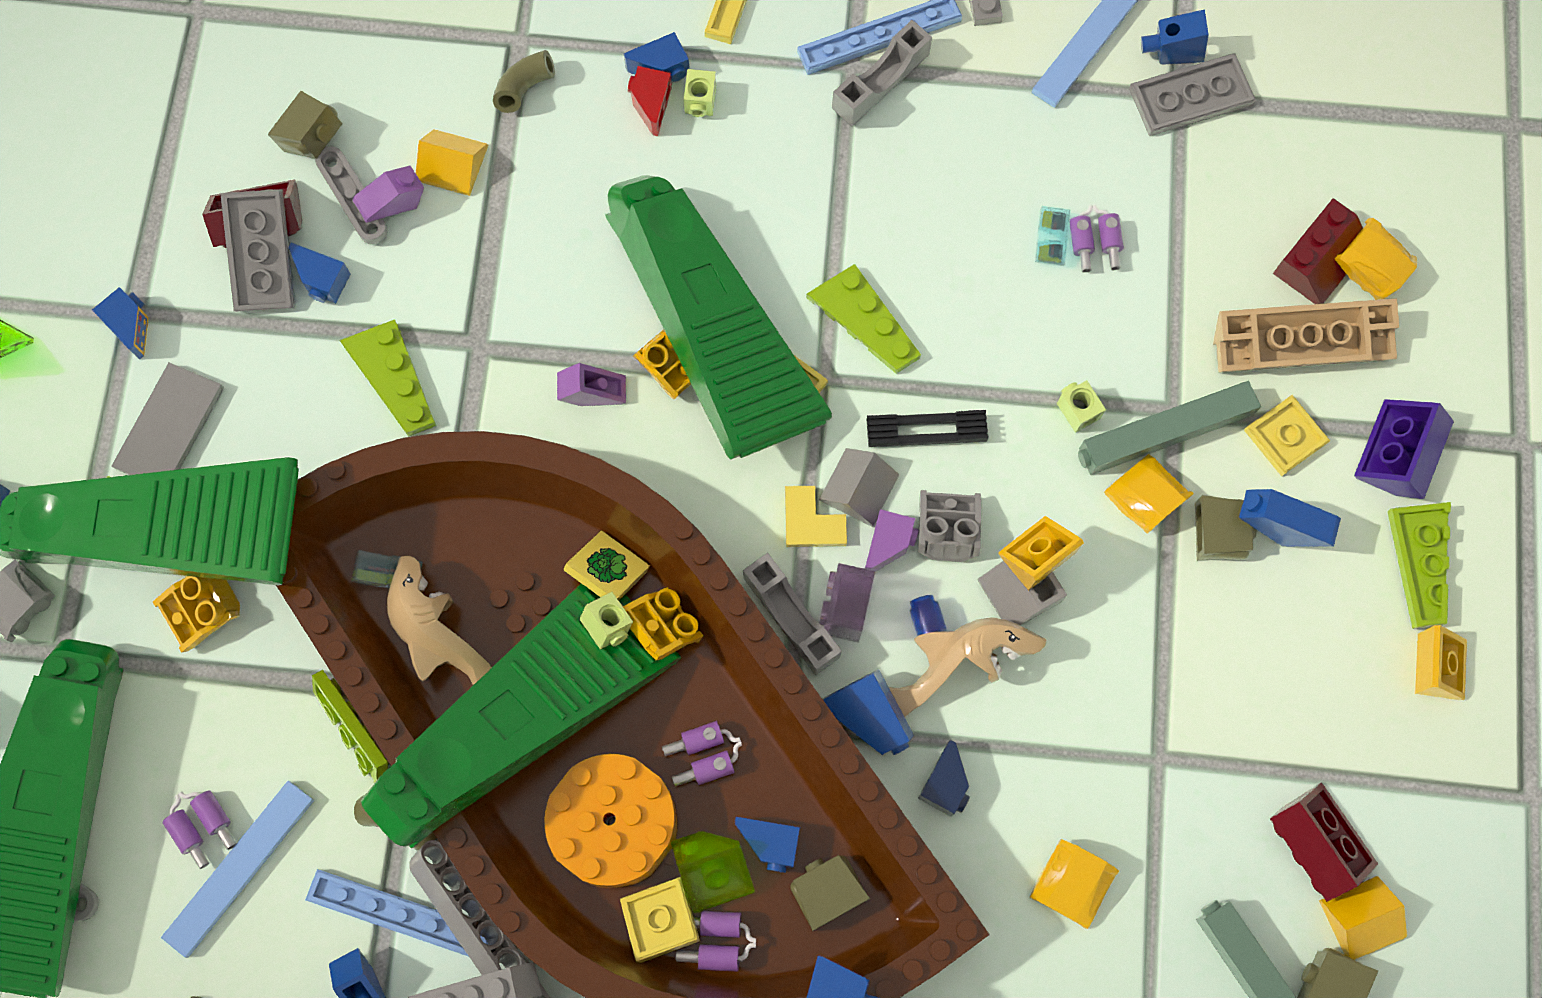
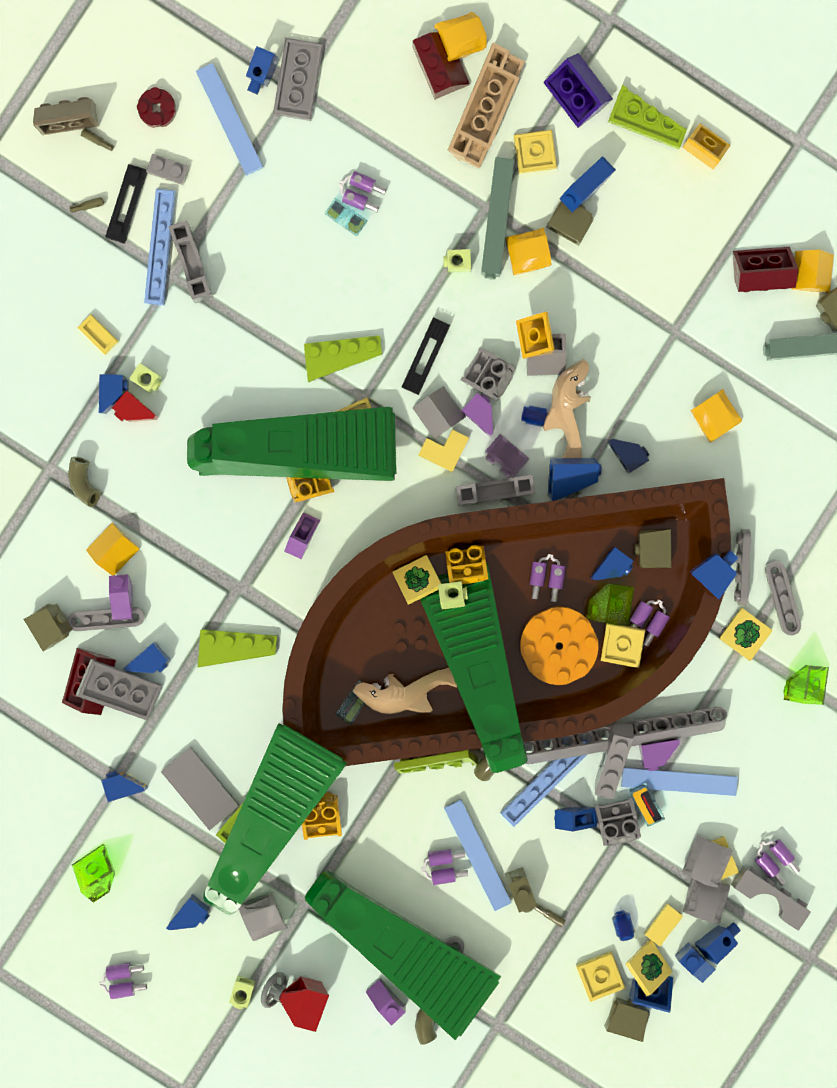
camera: 65 degrees left, 15 degrees up
none -> olive torso [505,867,537,913]

